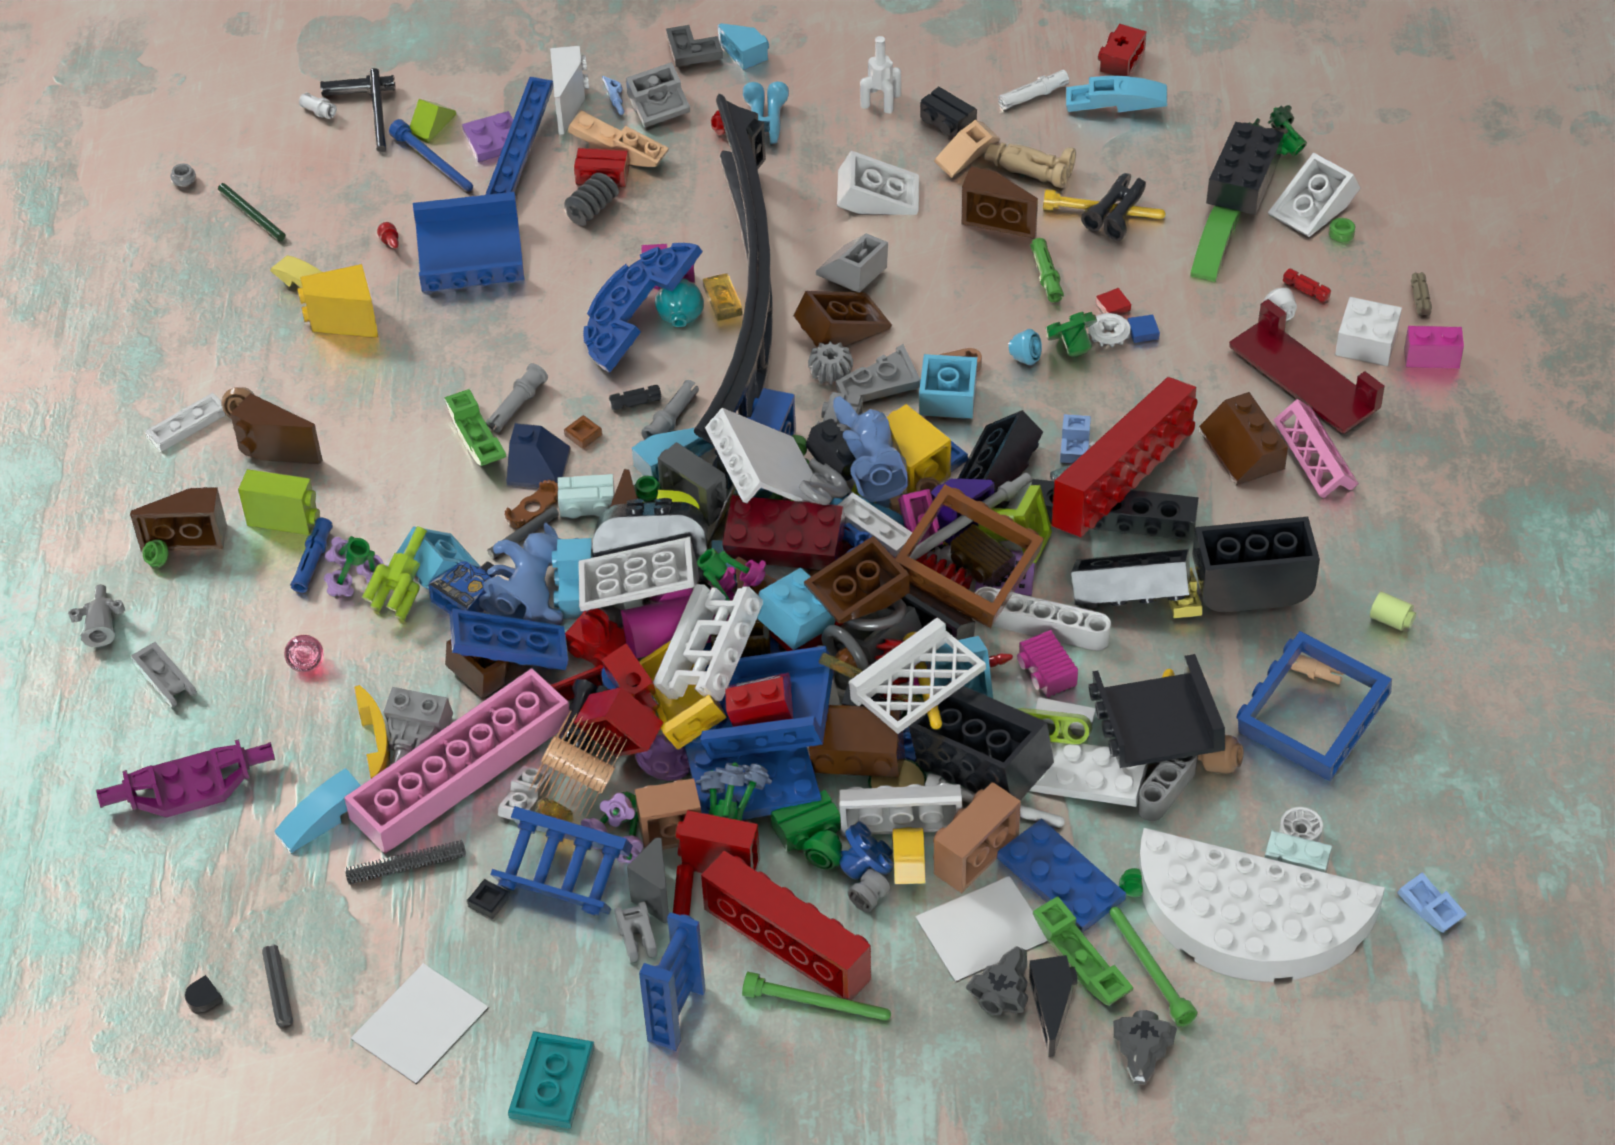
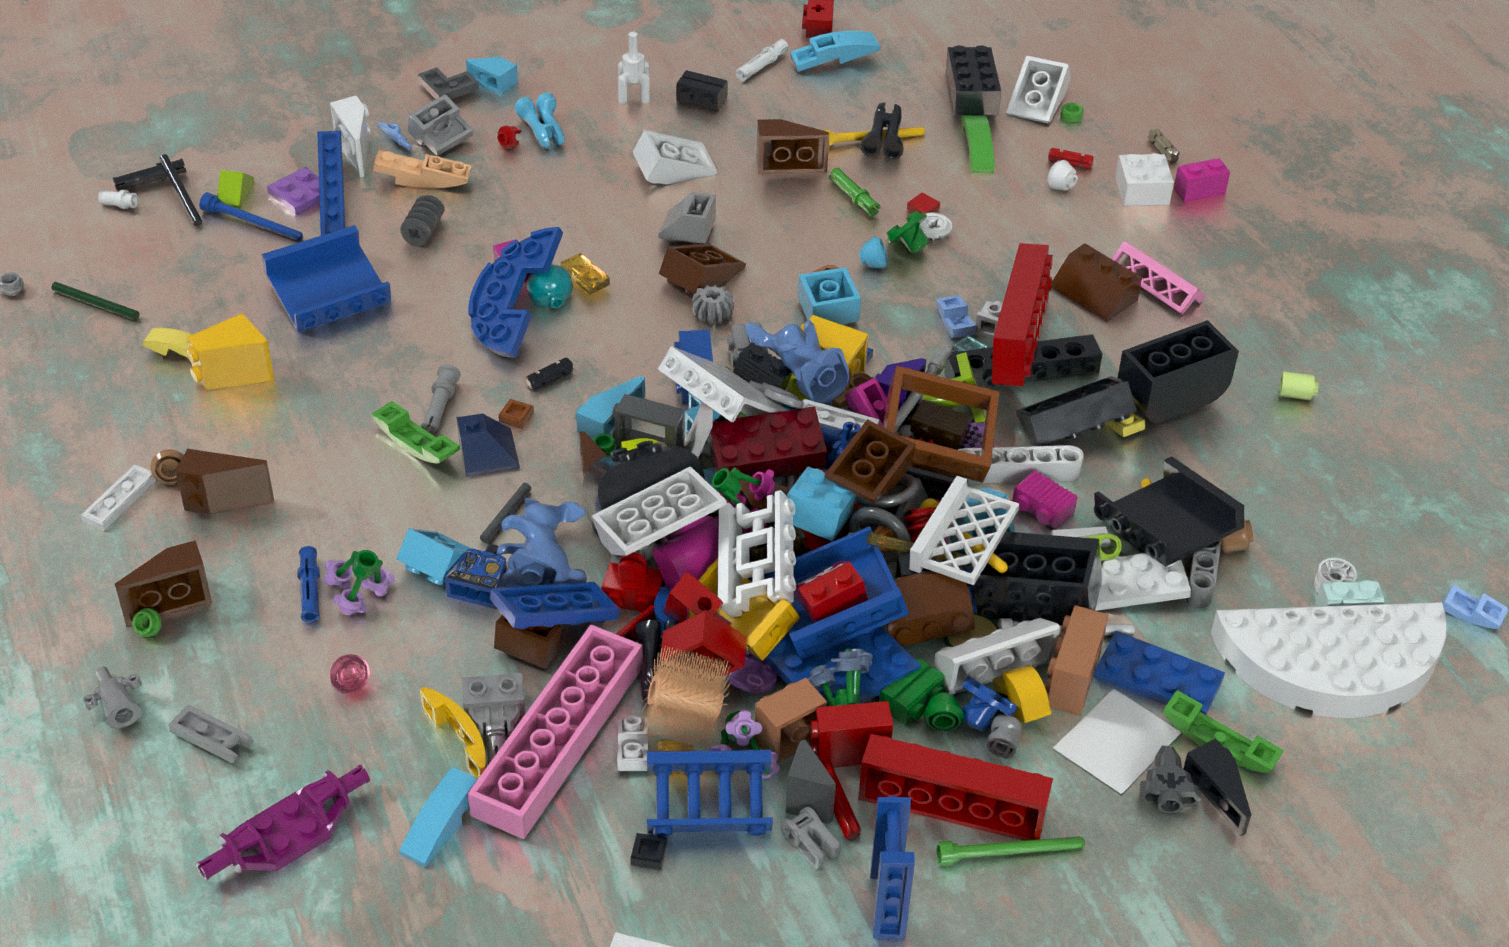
camera: 25 degrees left, 5 degrees down
lime brick [238,469,320,535] -> none
dark grey axle [345,840,466,885] -> none
lime plant [362,526,427,621] -> none
red bar [377,222,399,249] -> none
dark orange piece [504,480,558,528] -> none
medium azure brick [552,538,593,619] -> none
light aqua brick [558,474,615,519] -> none
red brick [574,148,629,187] -> none
light grey pin [641,380,699,440] -> none
black piece [694,94,773,489] -> none
light grey wing [836,344,921,402] -> none
light nougat slope [934,120,1000,178] -> none
black slope [957,410,1043,509] -> none
tan piece [985,142,1076,188] -> none
bright green piece [1109,907,1198,1027] -> none
dark grey rock [1113,1010,1177,1085] -> none
green plate [1119,868,1143,897] -> none
blue tile [1127,314,1160,343] -> none
dark red bracket [1229,299,1385,433] -> none
blue window [1236,631,1392,781] -> none
plant [1249,105,1307,157] -> none
light nougat pin [1290,654,1344,685] -> none

